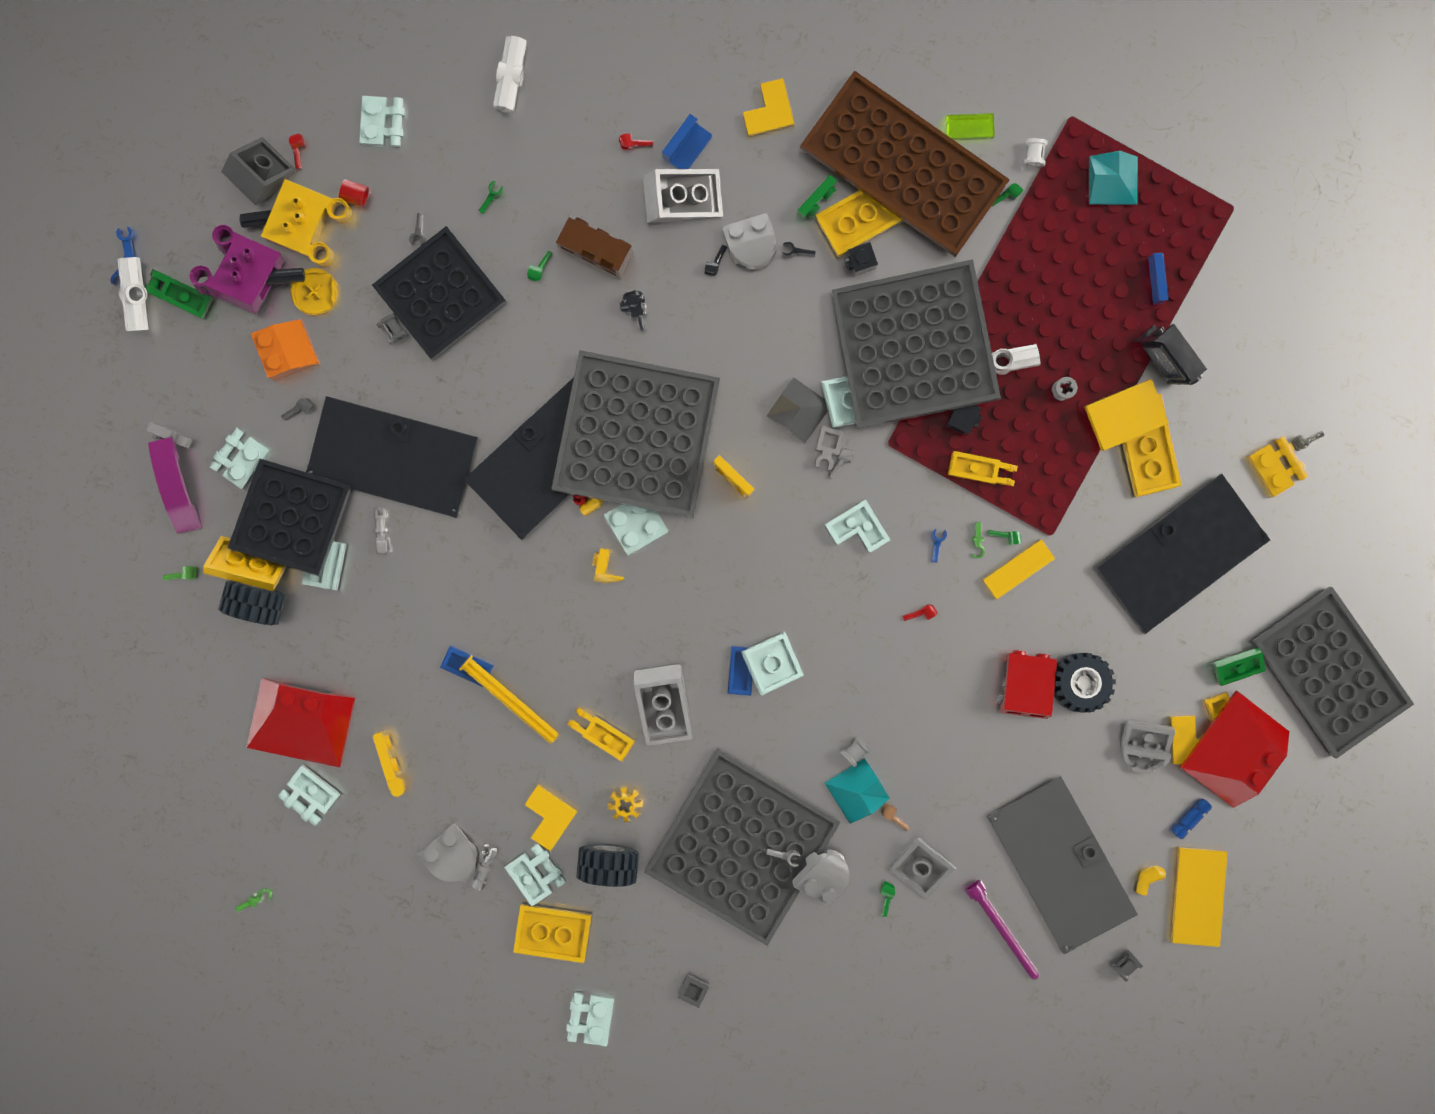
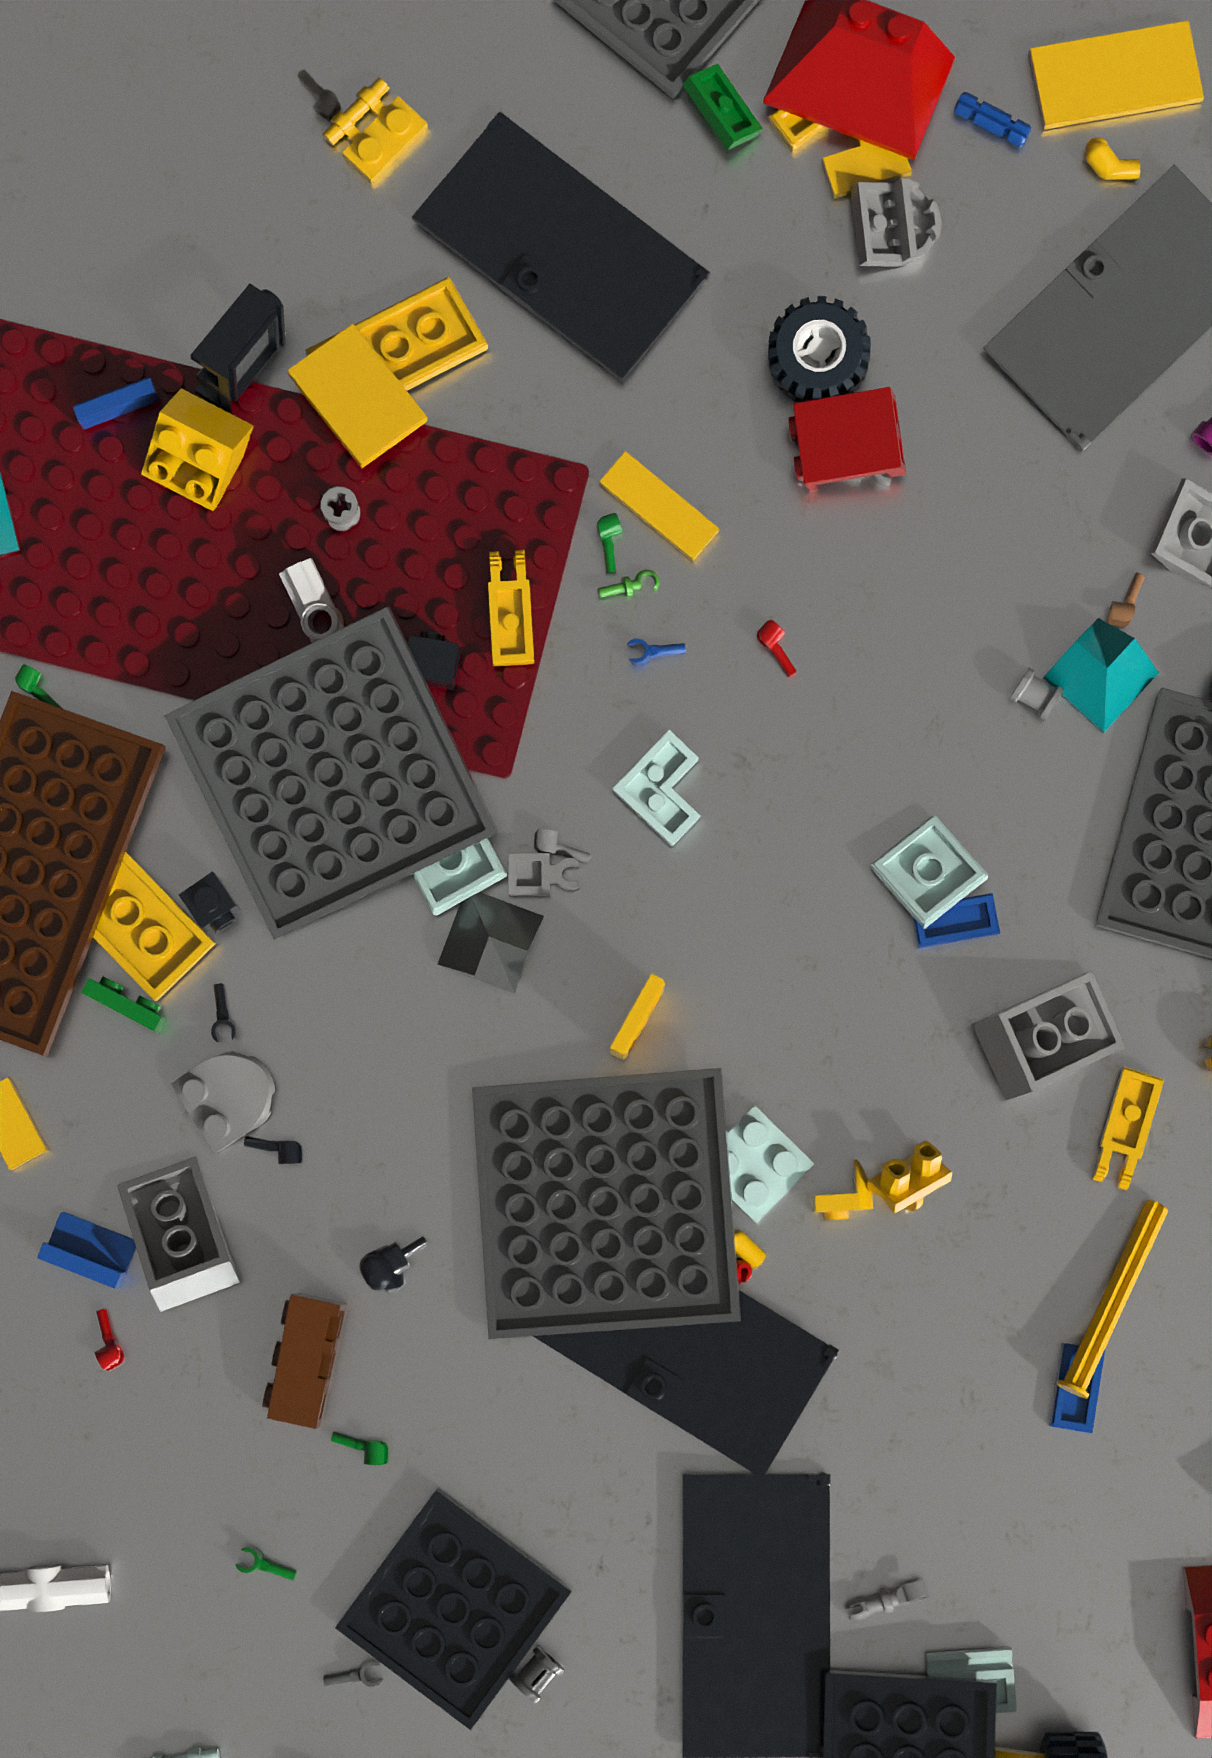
camera: 100 degrees left, 5 degrees down
none -> yellow slope [141,388,254,511]
none -> yellow hips [867,1141,952,1213]

